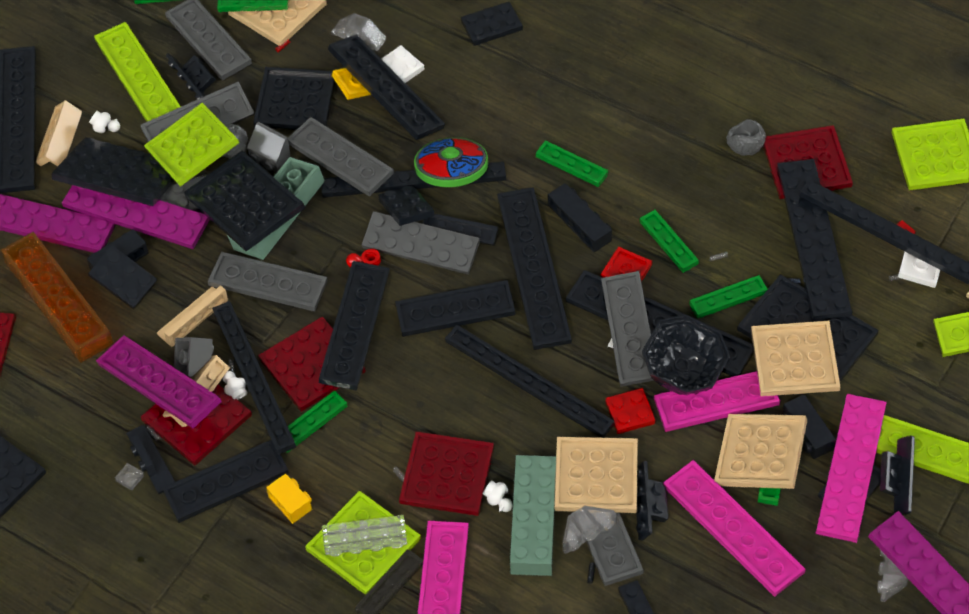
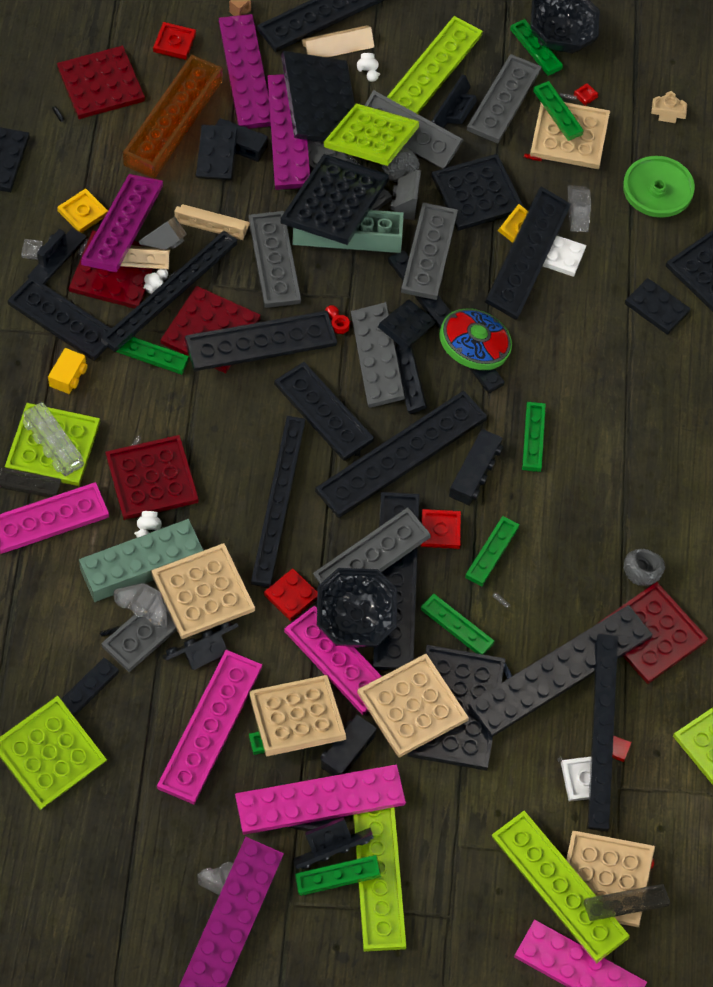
camera: 55 degrees right, 5 degrees up
none -> yellow plate [57,189,108,233]
none -> green plate [295,855,381,896]

